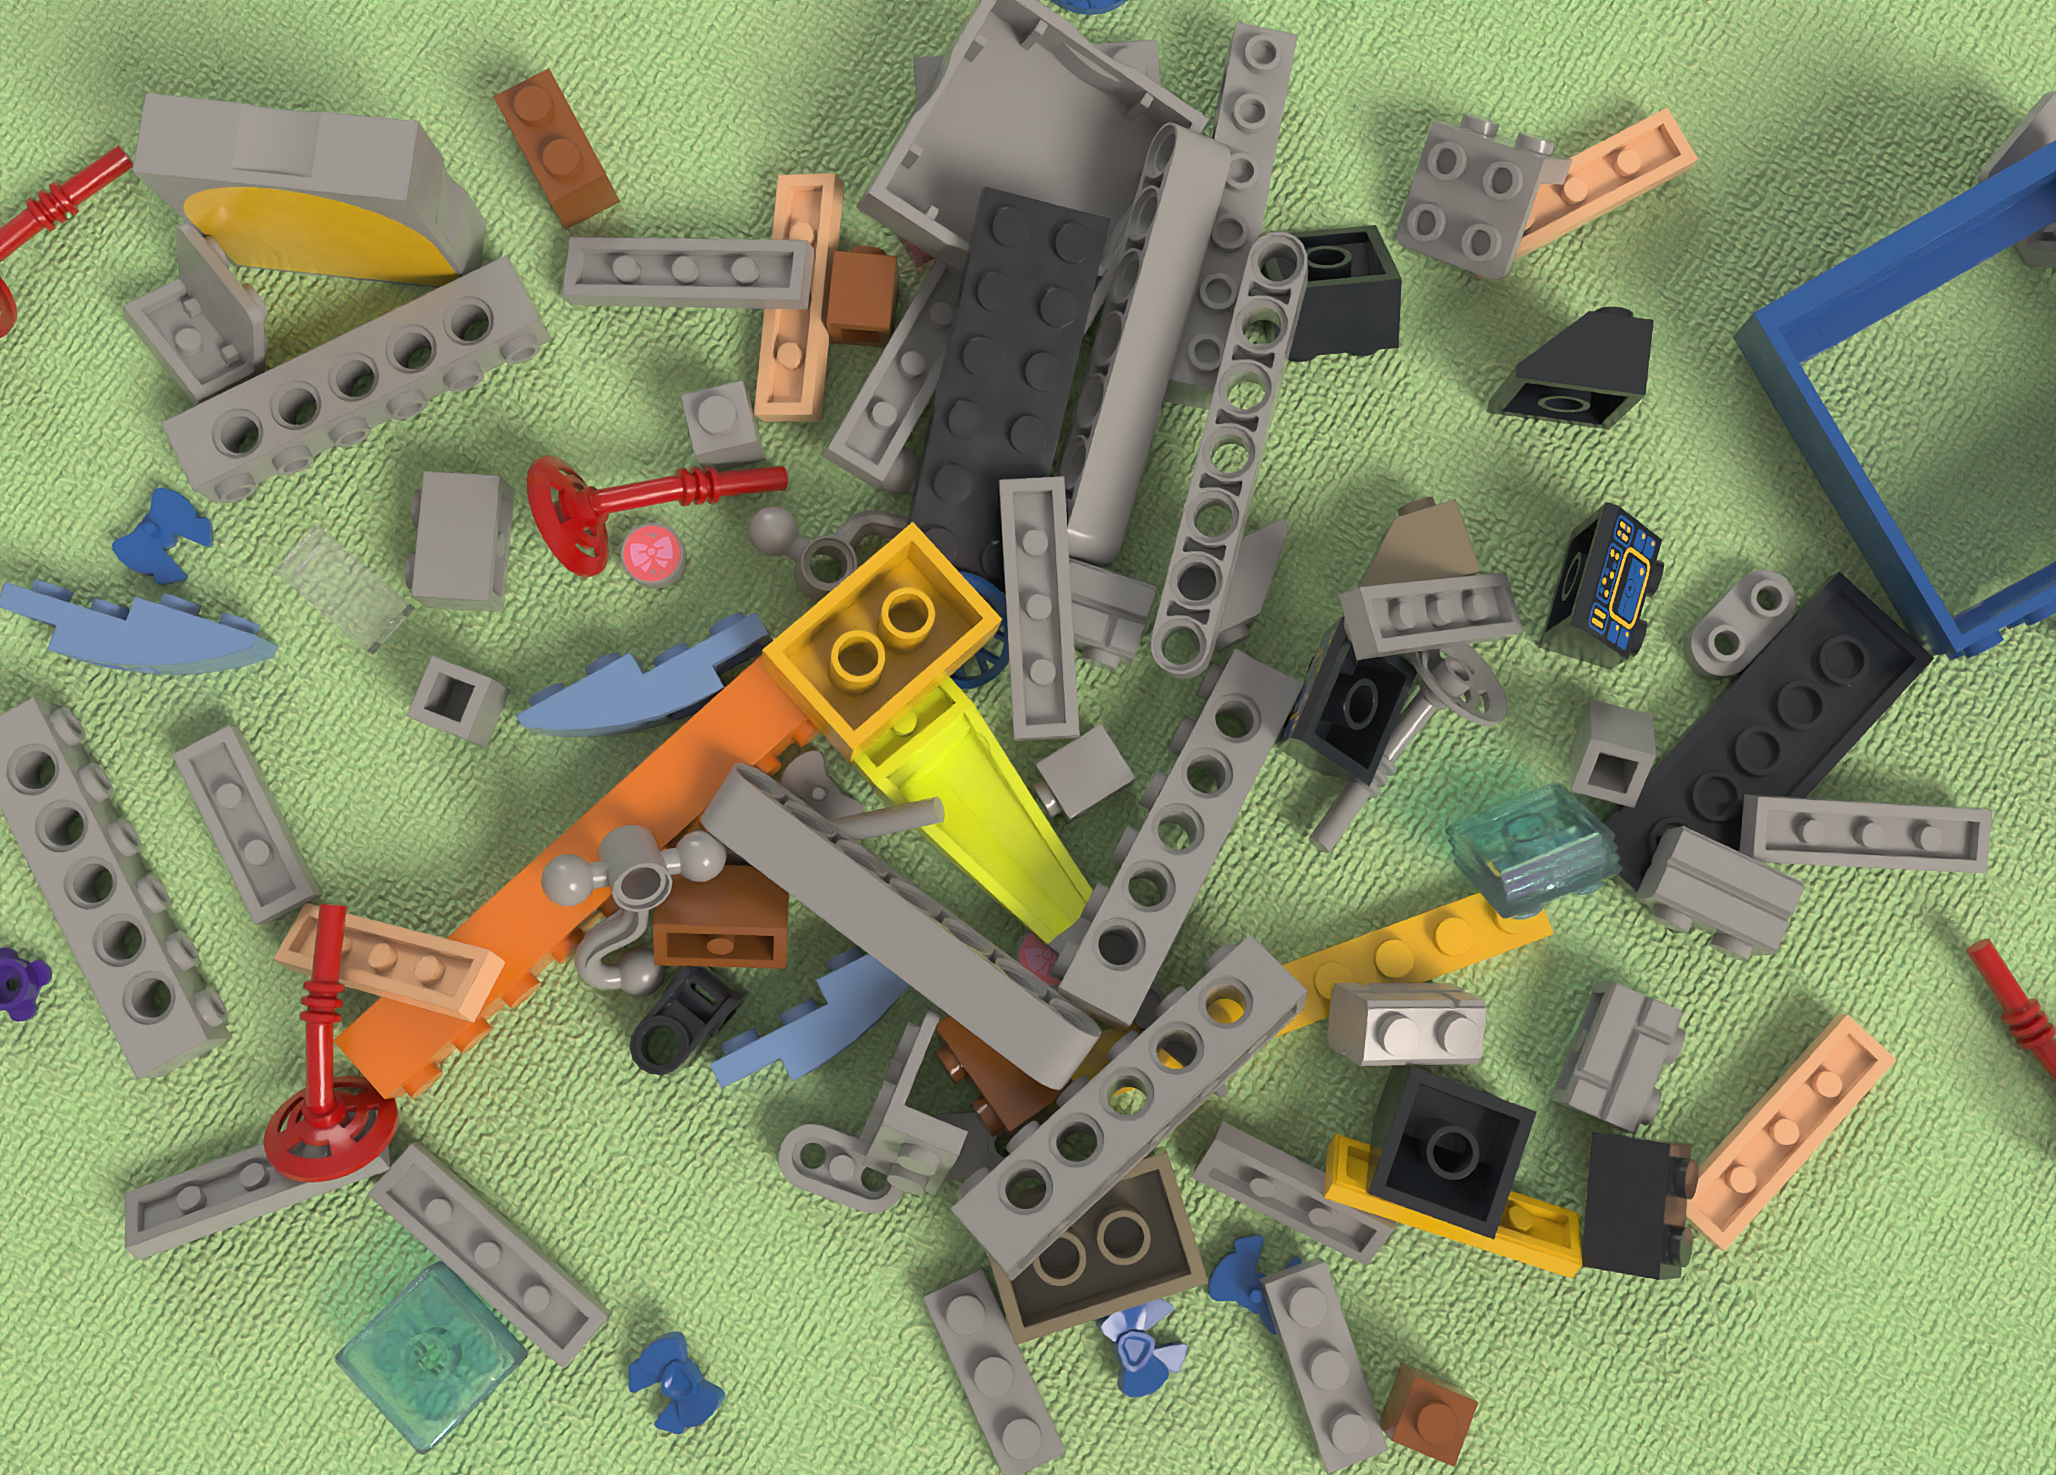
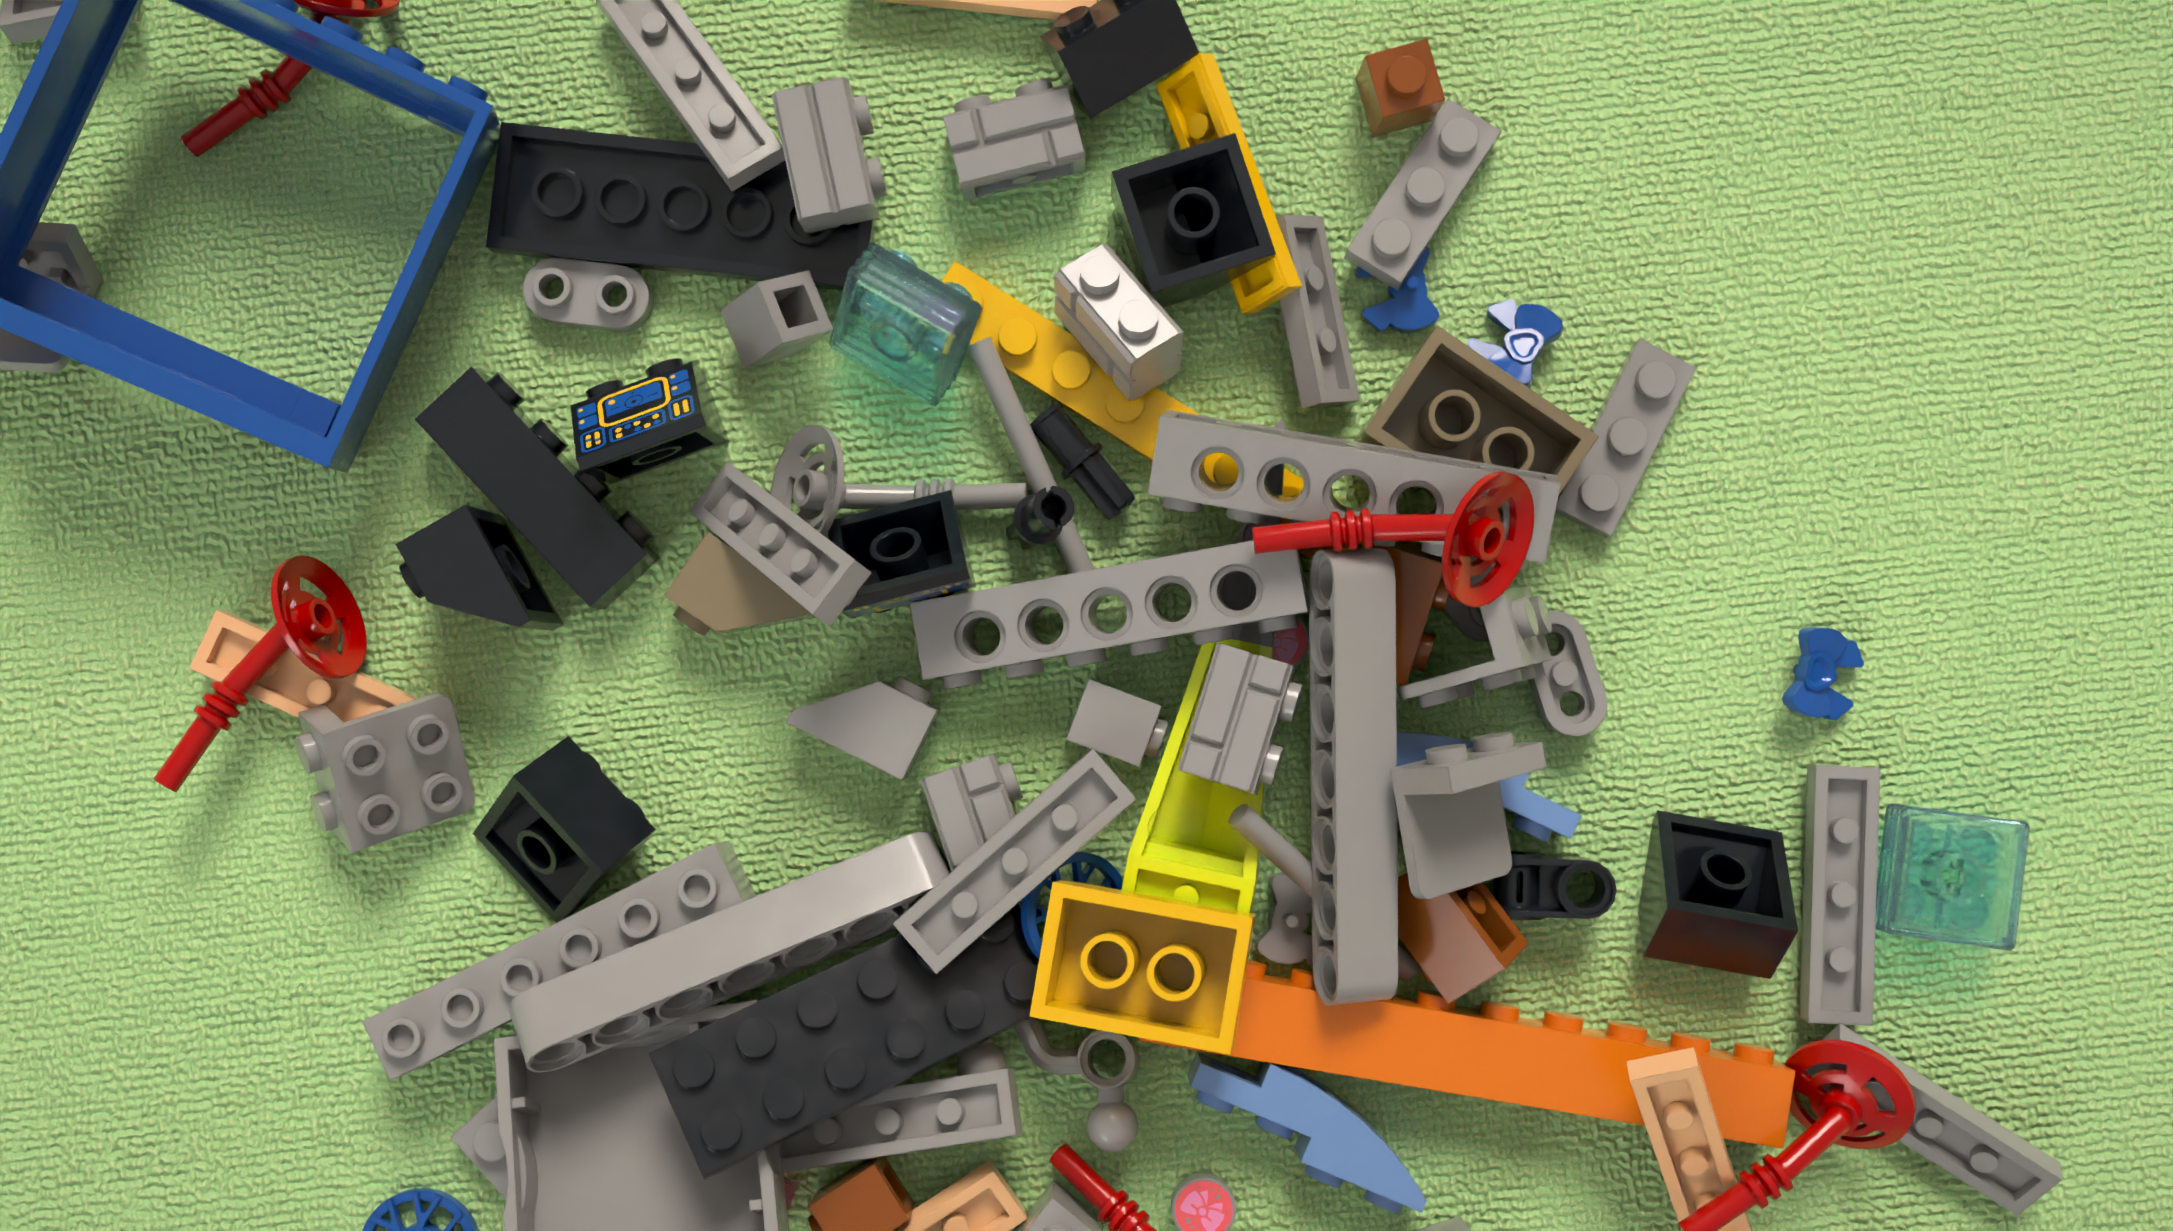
camera: 125 degrees left, 5 degrees up
light grey piece [541,825,727,997] -> none
light grey beam [1150,232,1308,679] -> none
none -> red dish [153,555,367,792]
none -> black brick [414,367,660,610]
none -> light grey bar [968,337,1095,574]
none -> black axle [1006,486,1074,549]
none -> black axle [1030,402,1135,520]
none -> light grey brick [1178,643,1303,795]
none -> red dish [1252,471,1534,607]
none -> light grey bracket [1390,732,1547,899]
none -> black slope [1639,810,1798,979]

